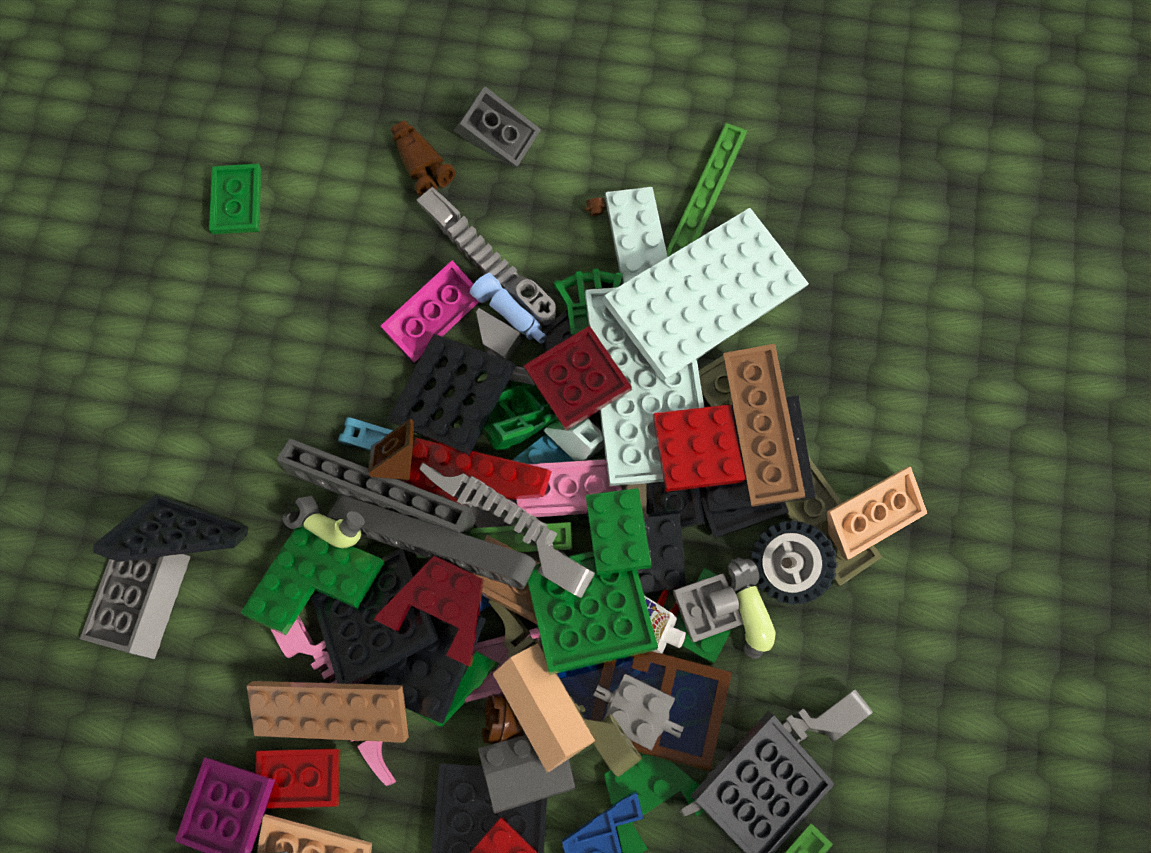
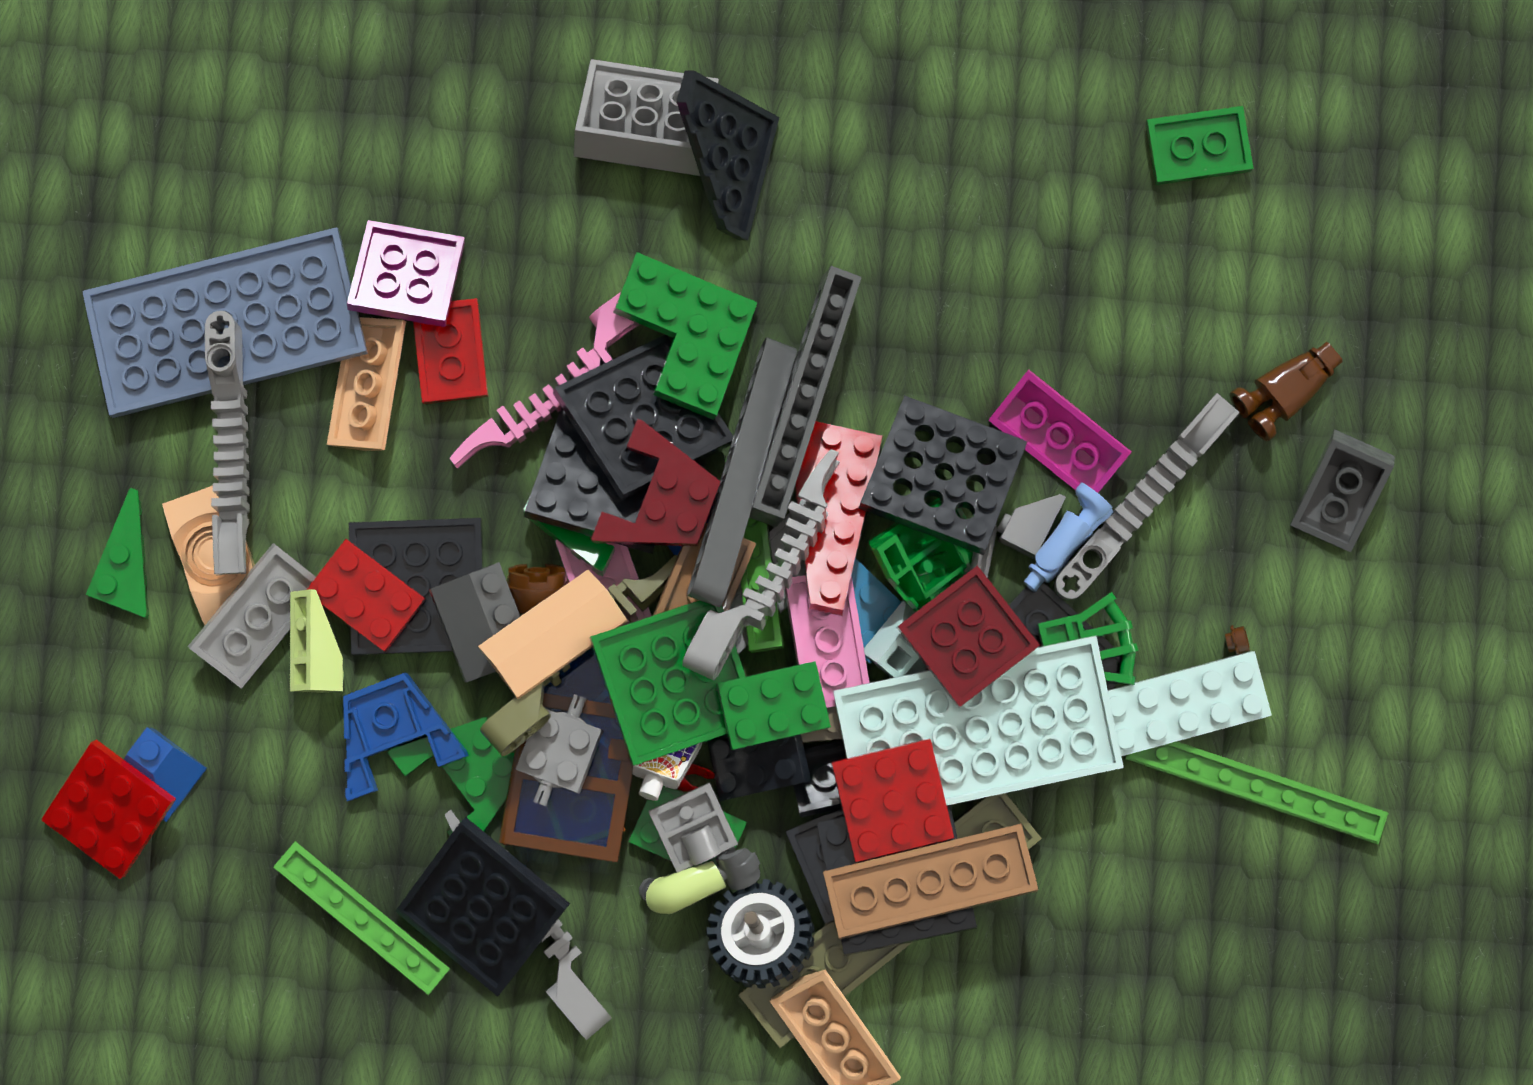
camera: 75 degrees right, 10 degrees up
medium nougat plate [247,681,409,743] -> none
piece [282,496,365,548] -> none
medium azure plate [338,417,393,452] -> none
reddish brown slope [368,418,414,480] -> none
light aqua plate [602,208,809,381] -> none

